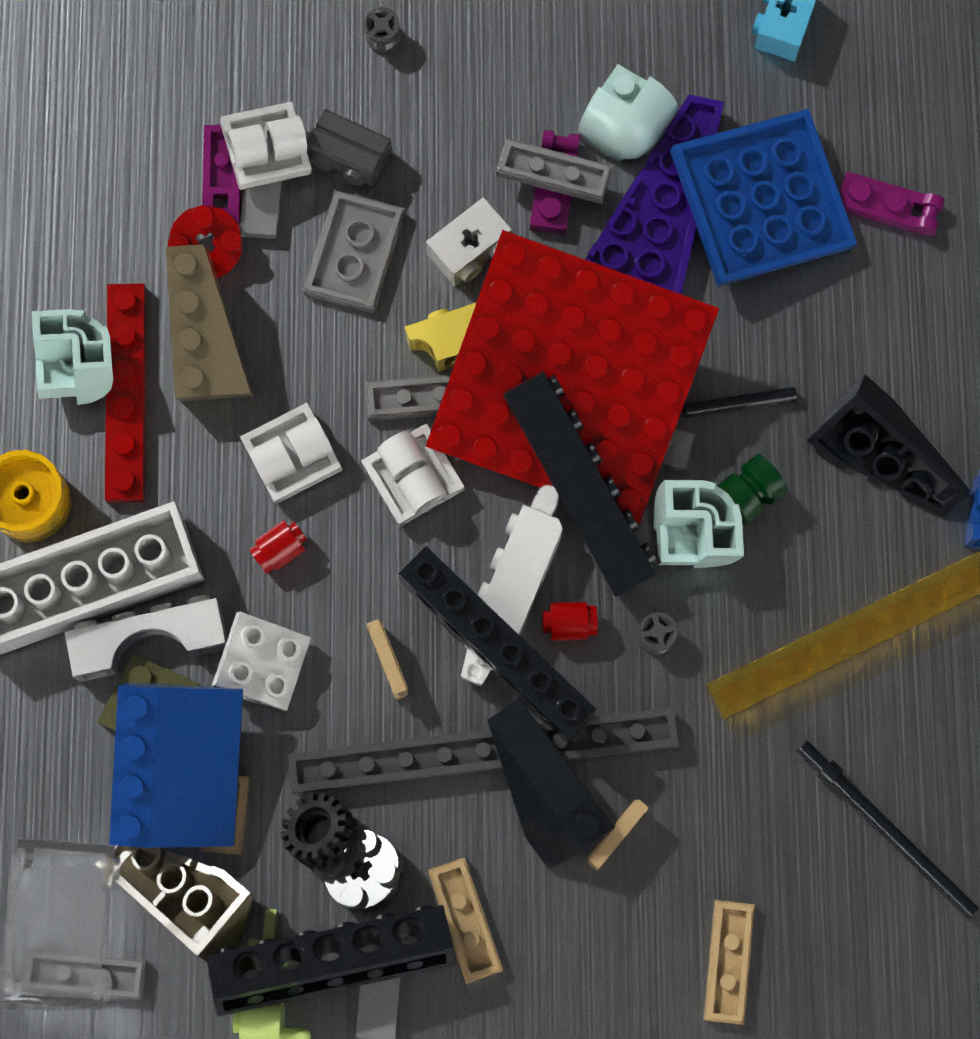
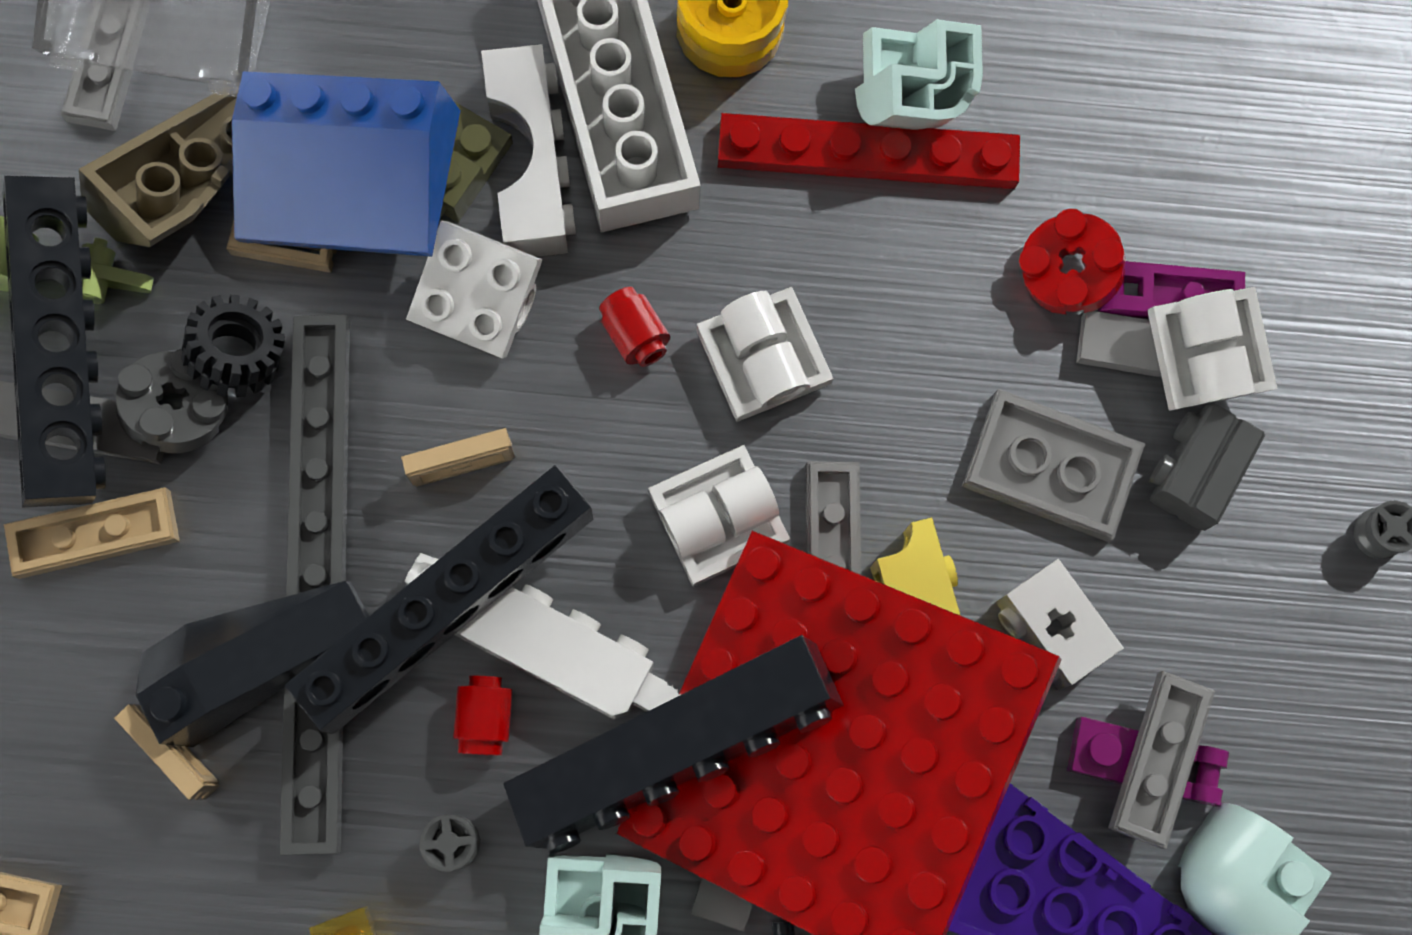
camera: 85 degrees right, 0 degrees up
dark tan wedge [166,244,255,401] -> none

